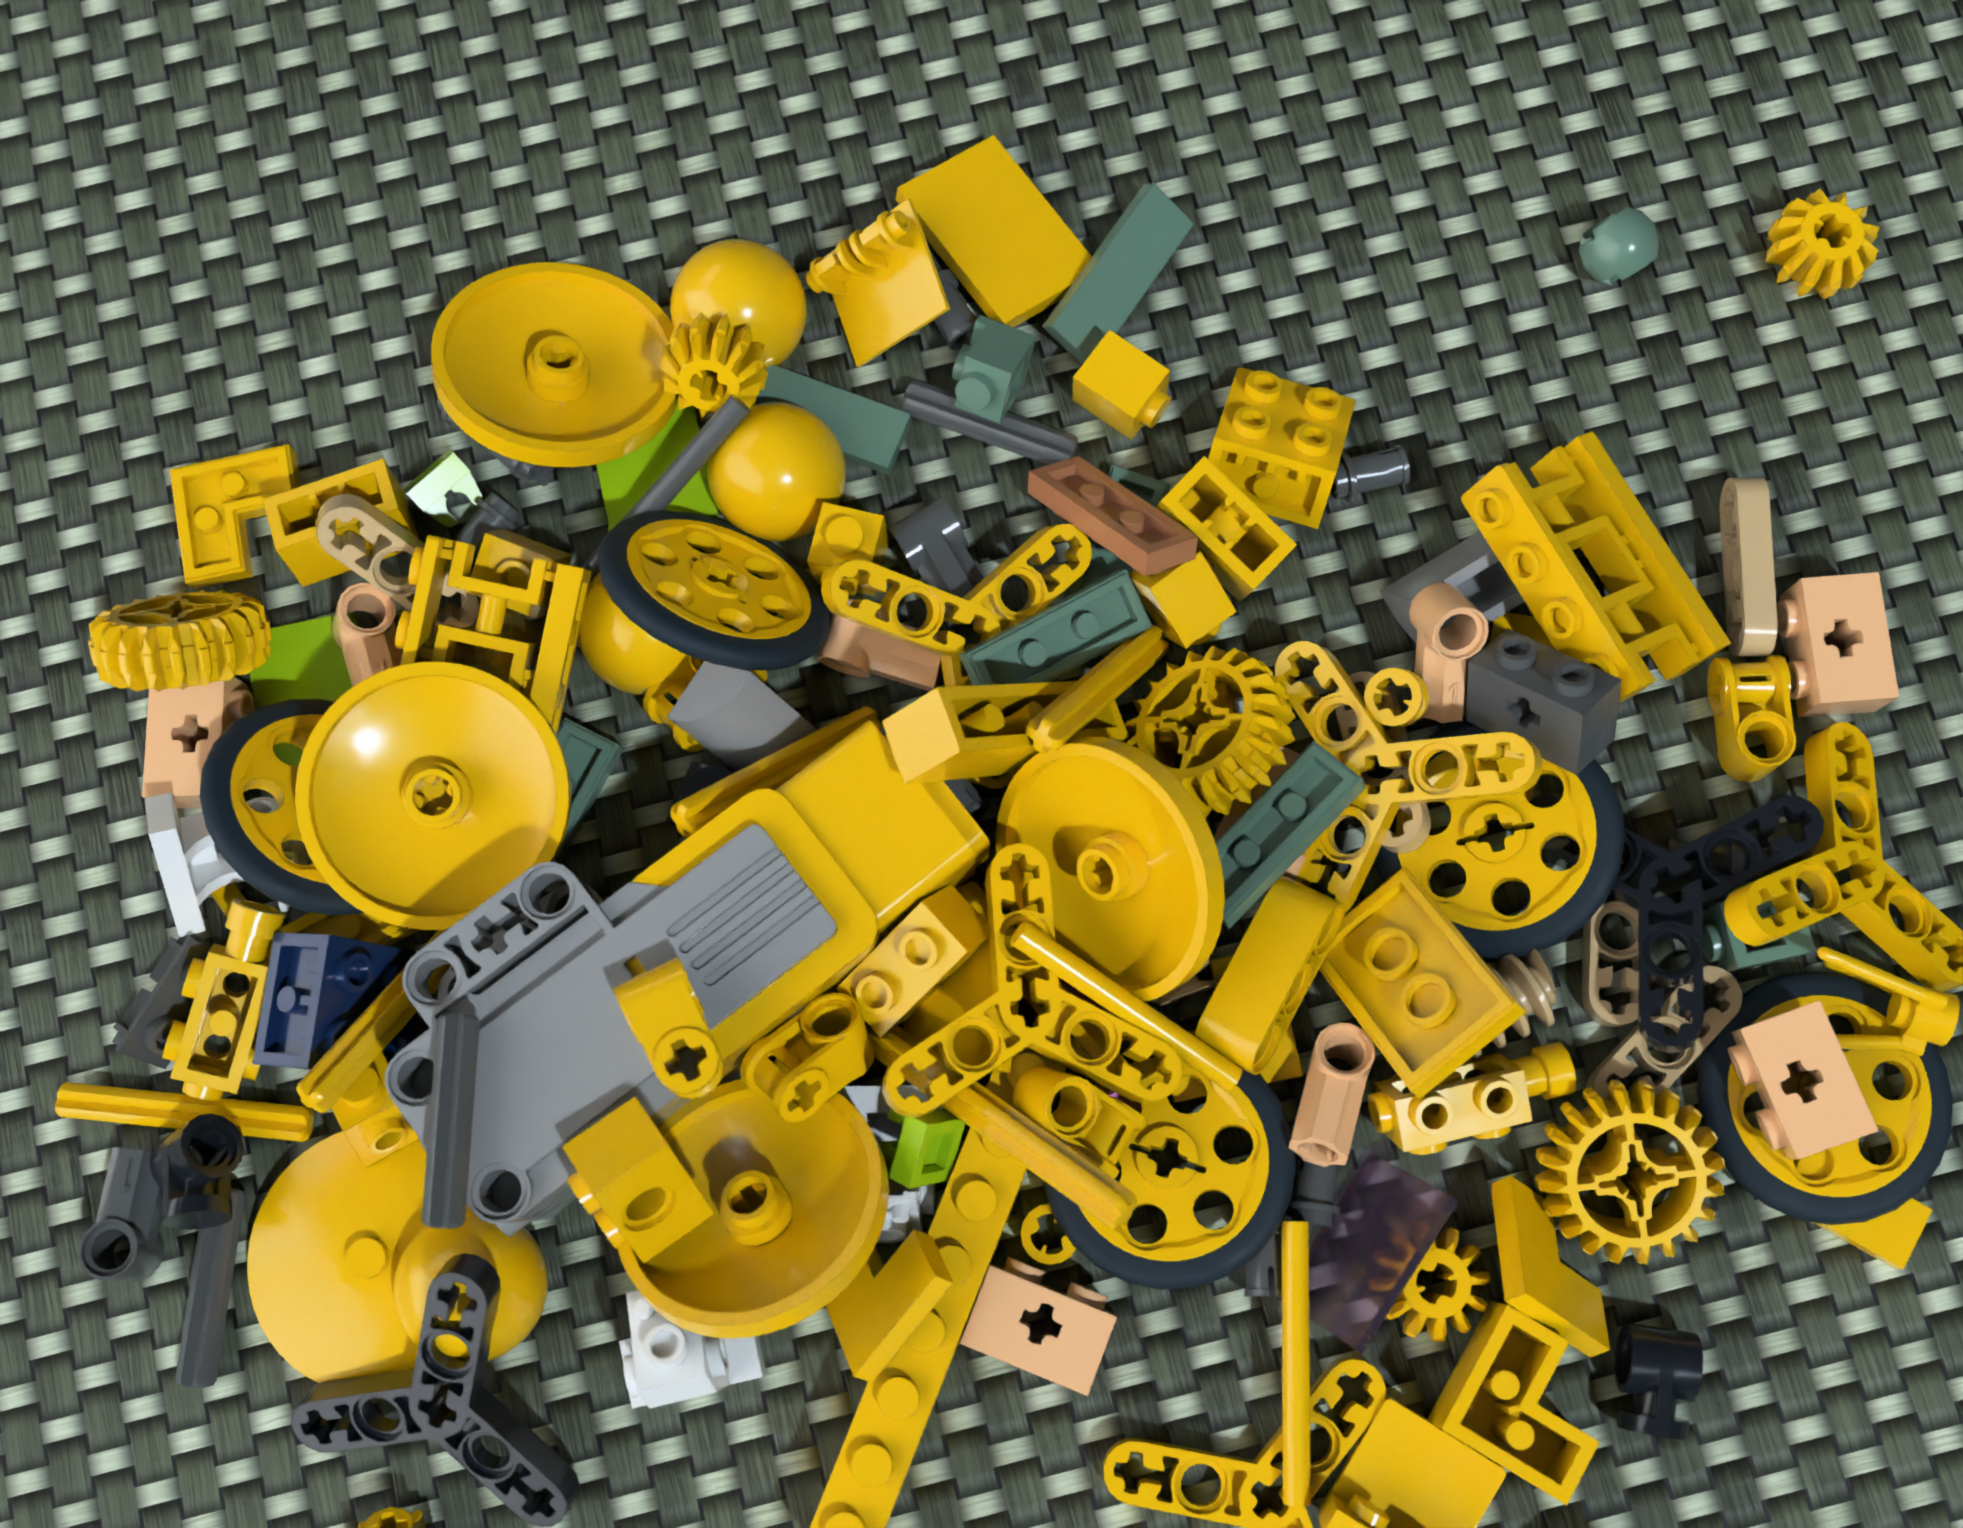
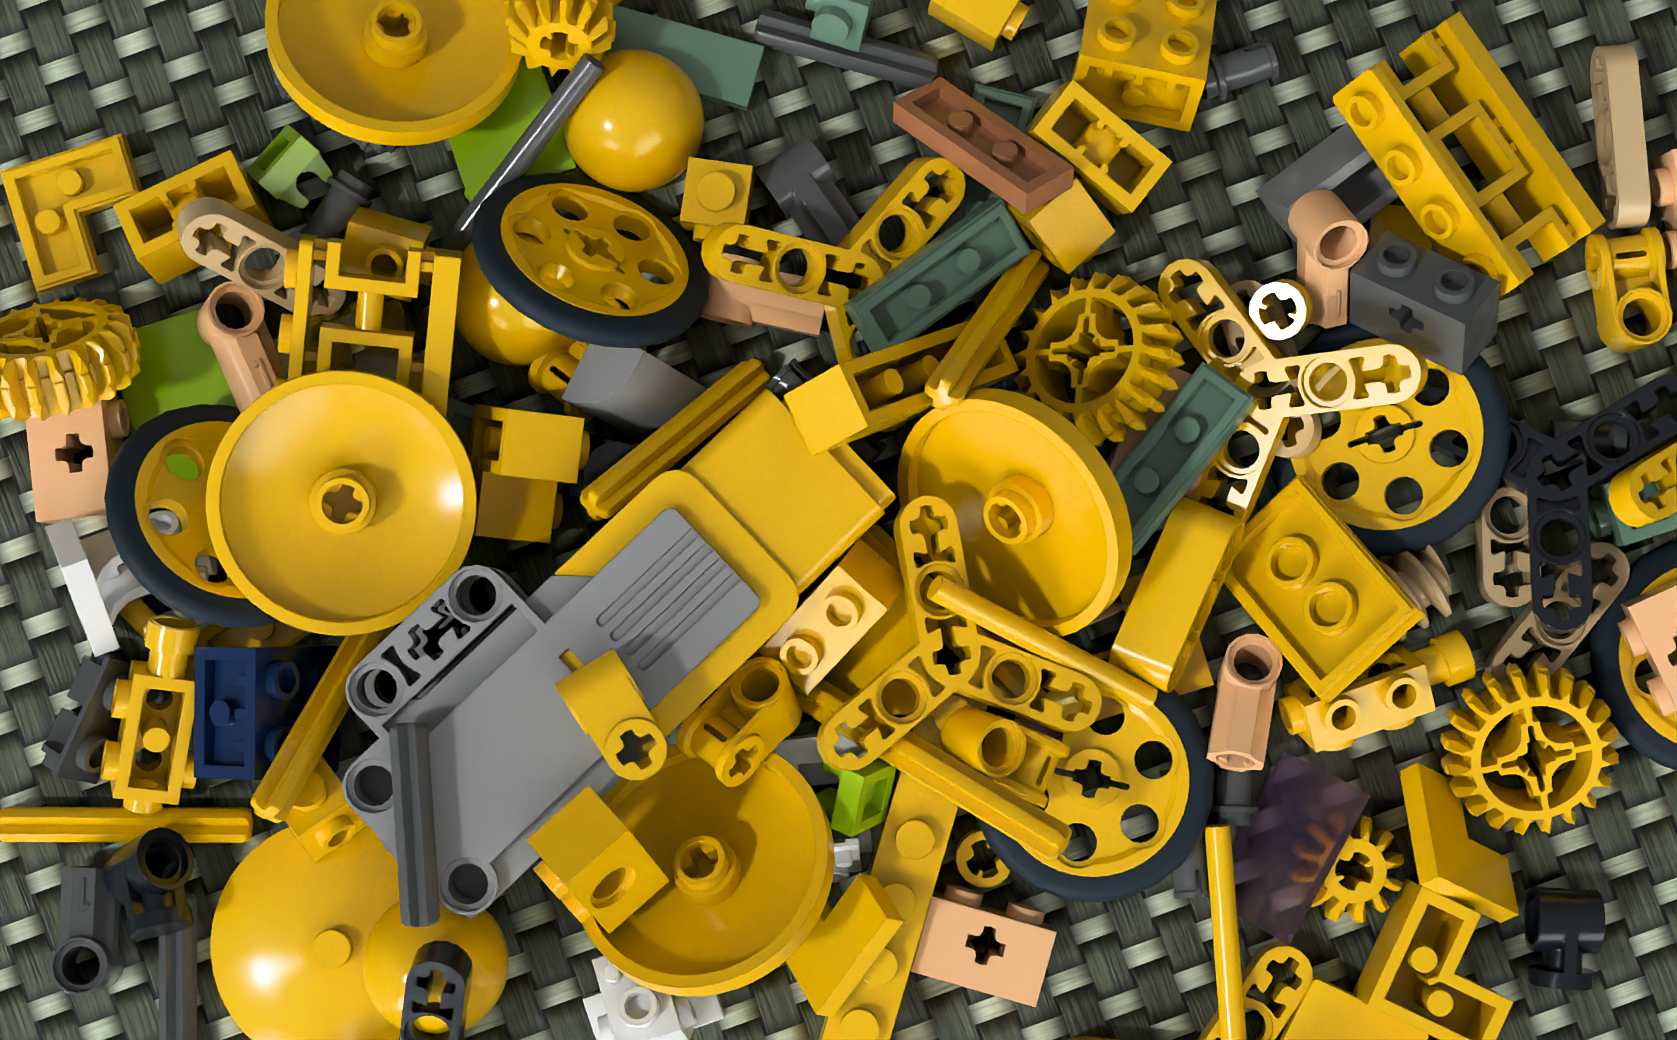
camera: 15 degrees left, 10 degrees up
none -> yellow brick [468,404,590,543]

